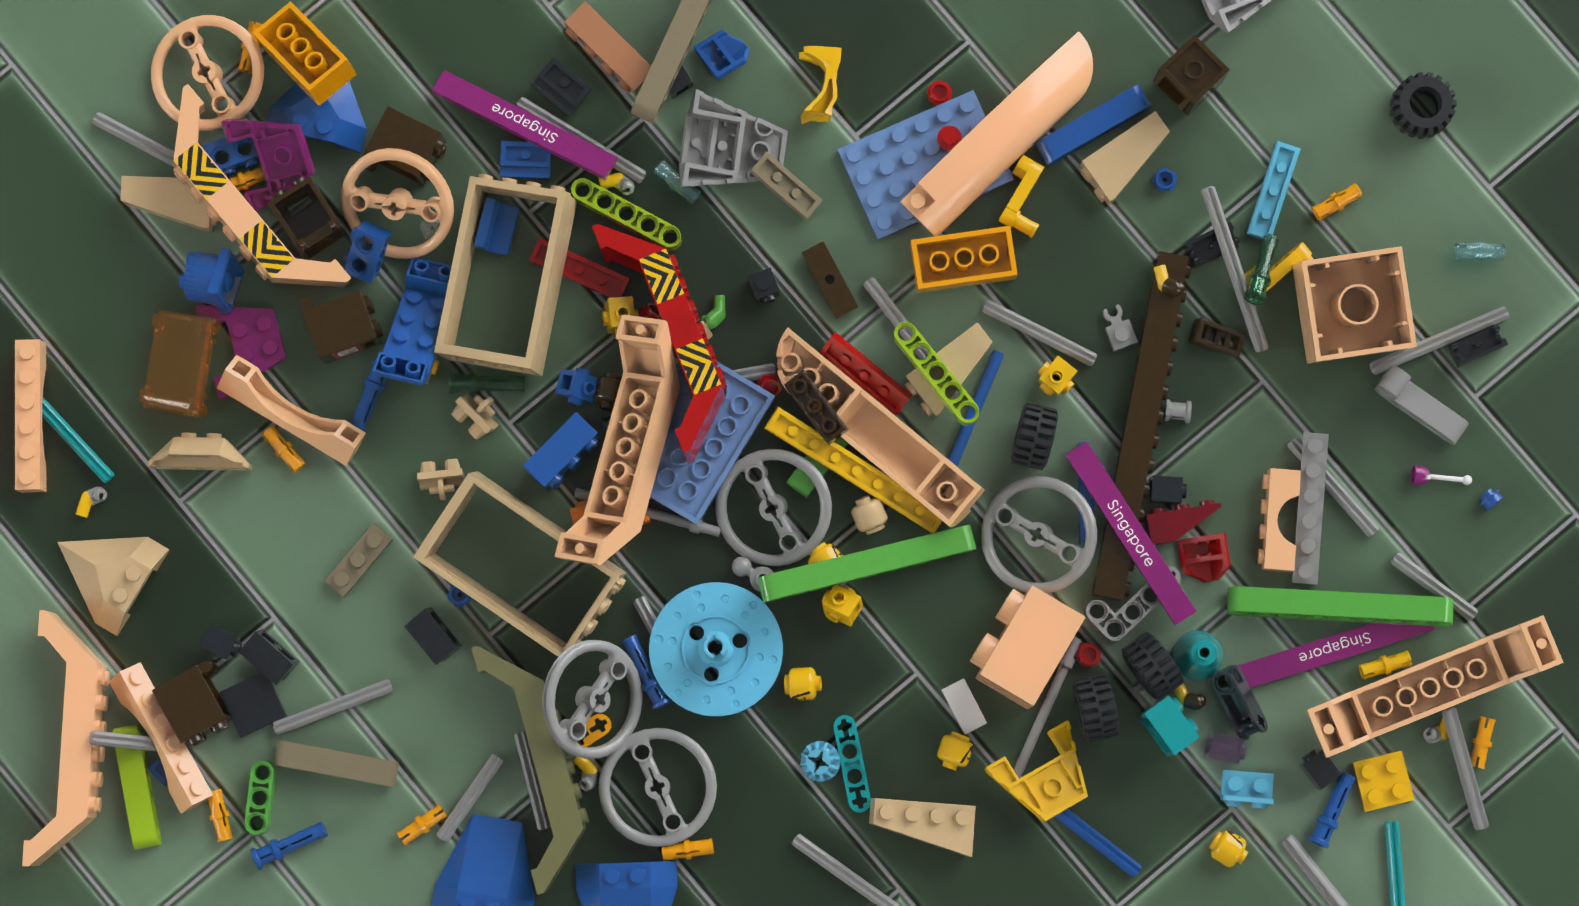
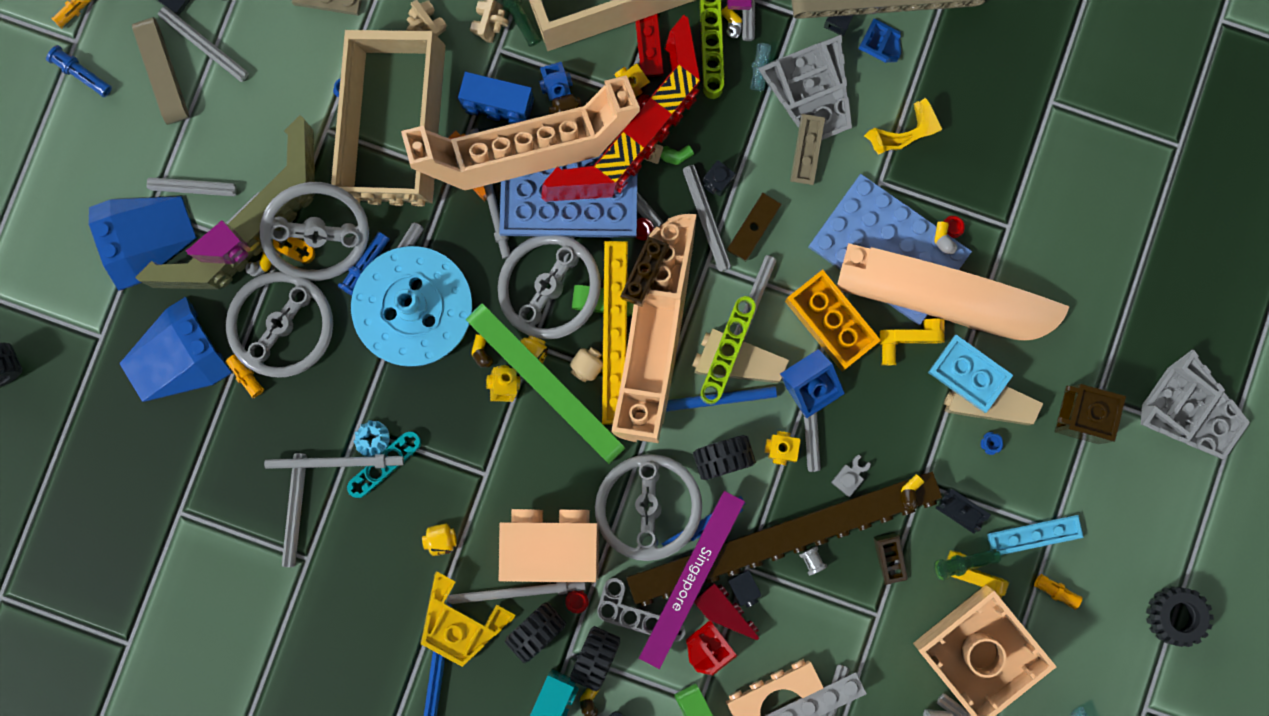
camera: 60 degrees right, 0 degrees up
bright green beam [245,761,277,835] -> none
light orange pin [397,803,448,846] -> none
black hinge [404,607,463,665] -> none
light grey plate [732,557,773,592] -> none
yellow head [784,667,822,701] -> none
red plate [819,332,913,416] -> none
tan wedge [869,798,976,857] -> none
red plate [937,126,962,151] -> none
white tile [941,678,987,735] -> none
blue beam [1035,85,1152,166] -> none
teal cone [1172,630,1223,681] -> none
light grey axle [1201,186,1269,352] -> none
none -> magenta slope [186,220,251,264]
none -> light grey bar [264,454,404,469]
none -> dark brown arm [472,335,493,368]
none -> light grey axle [683,165,731,272]
none -> blue slope [780,349,844,418]
none -> medium azure plate [928,335,1013,413]
none -> arm [934,222,957,254]

